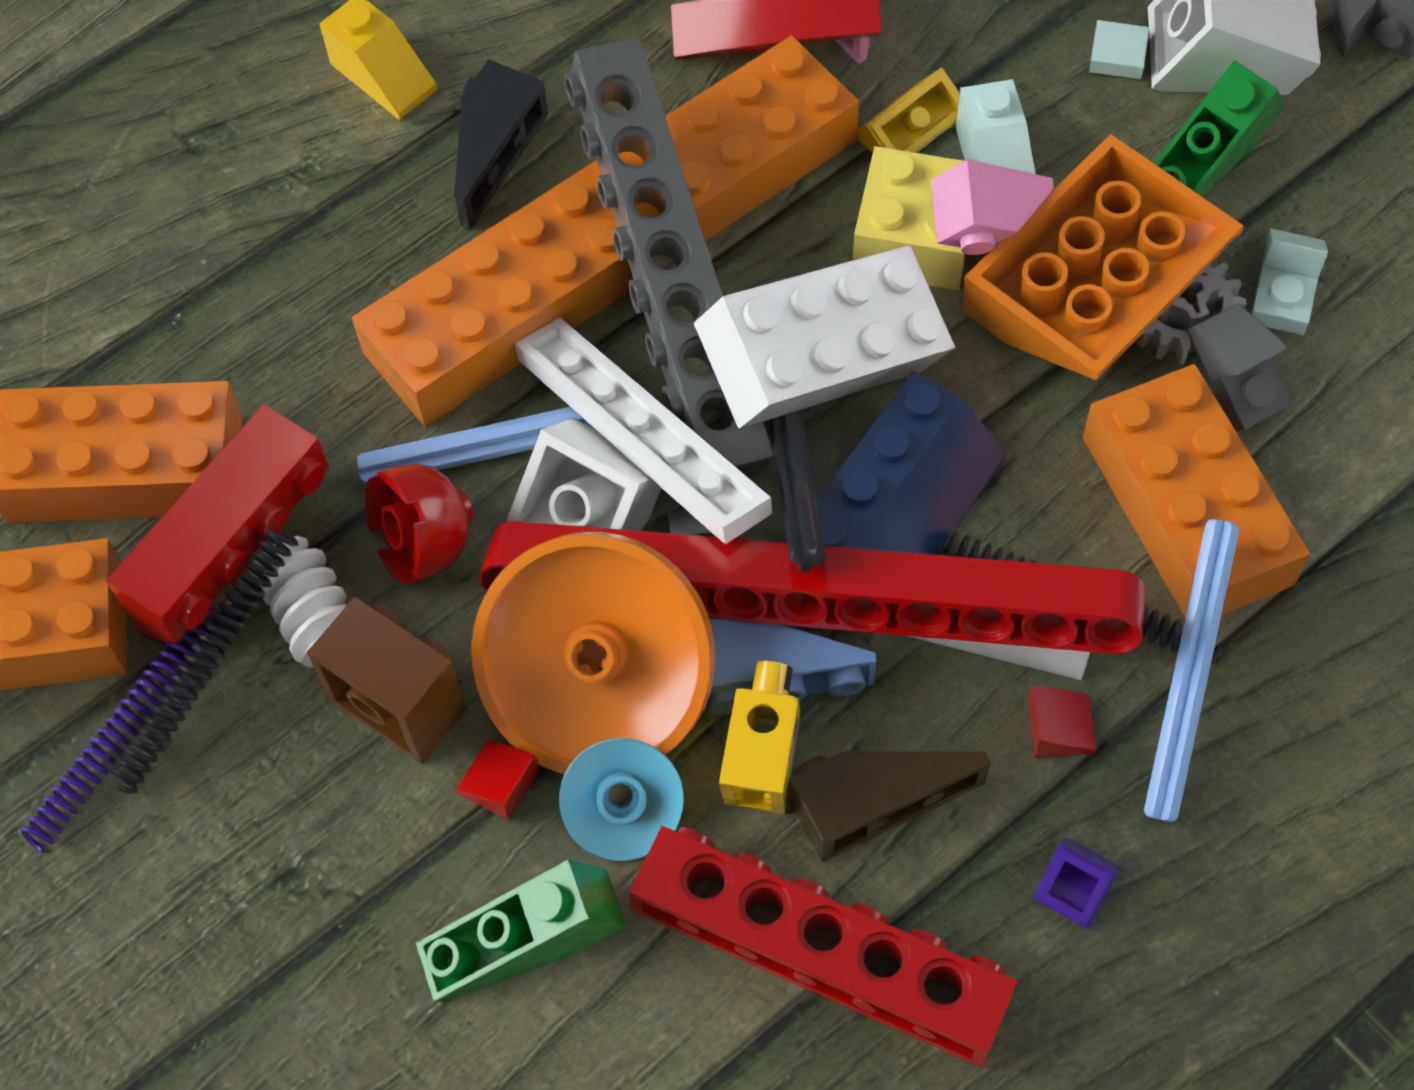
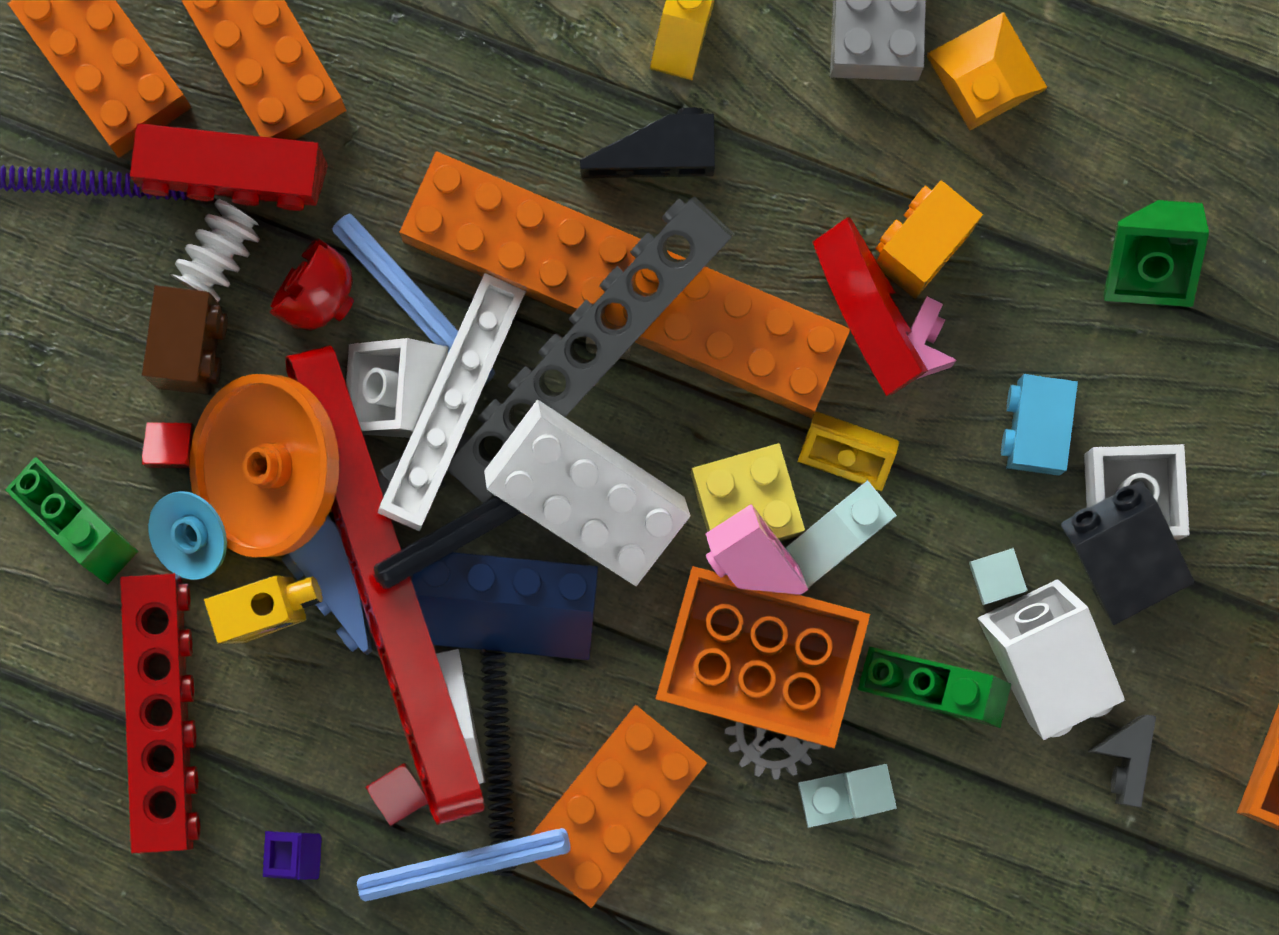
camera: 55 degrees right, 20 degrees up
black piece [110,530,299,794] -> none
dark brown slope [788,751,991,862] -> none
dark grey slope [1187,304,1292,431] -> none

